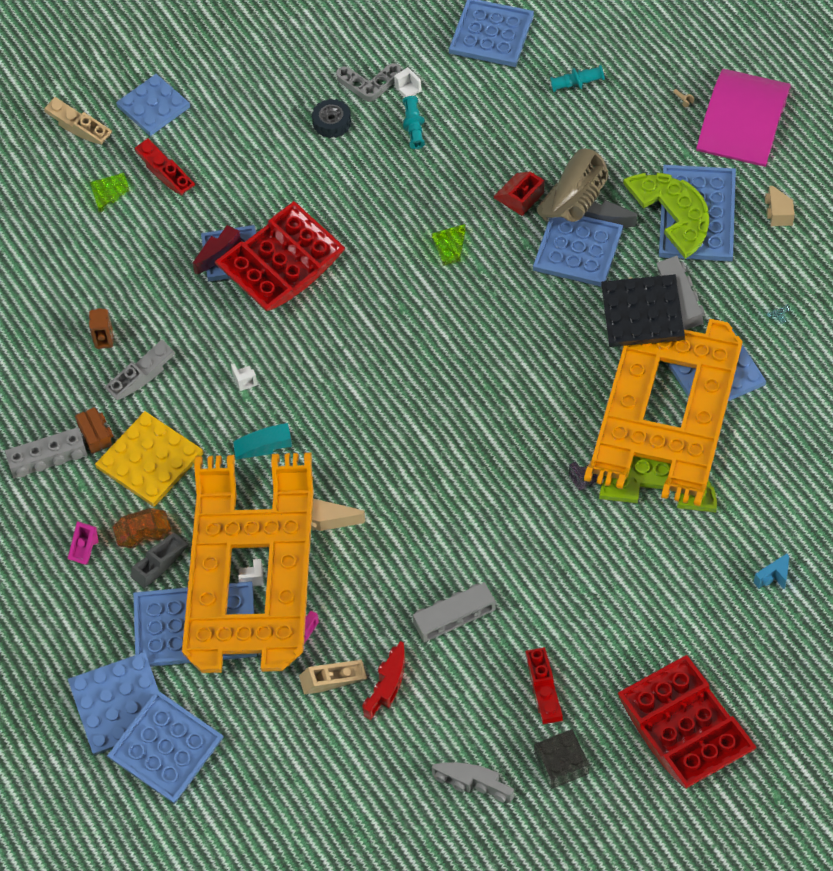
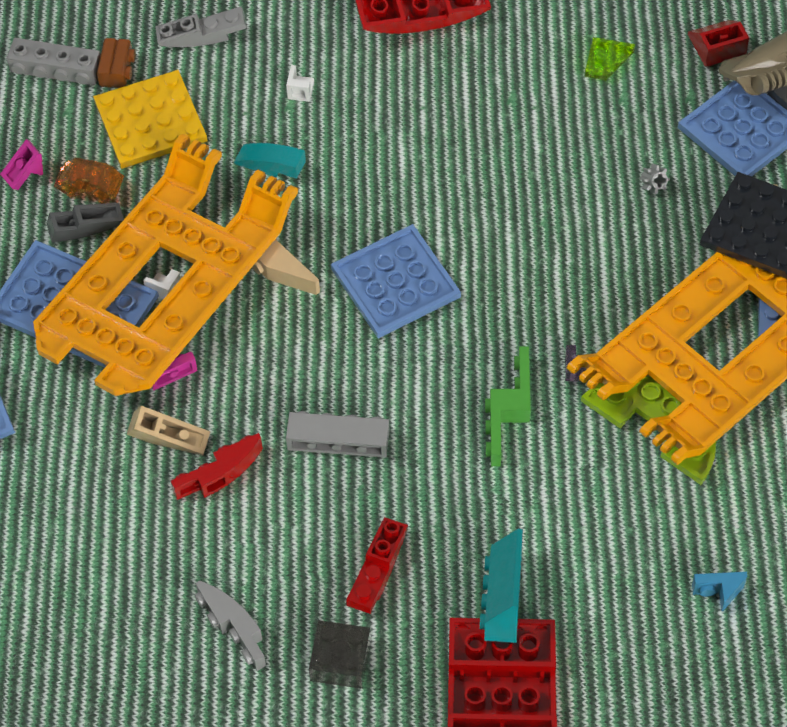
camera: 30 degrees right, 0 degrees up
none -> medium blue plate [331,224,461,338]
none -> teal slope [480,529,523,643]
none -> bright green bracket [485,346,531,466]
none -> light grey gear [639,163,670,194]

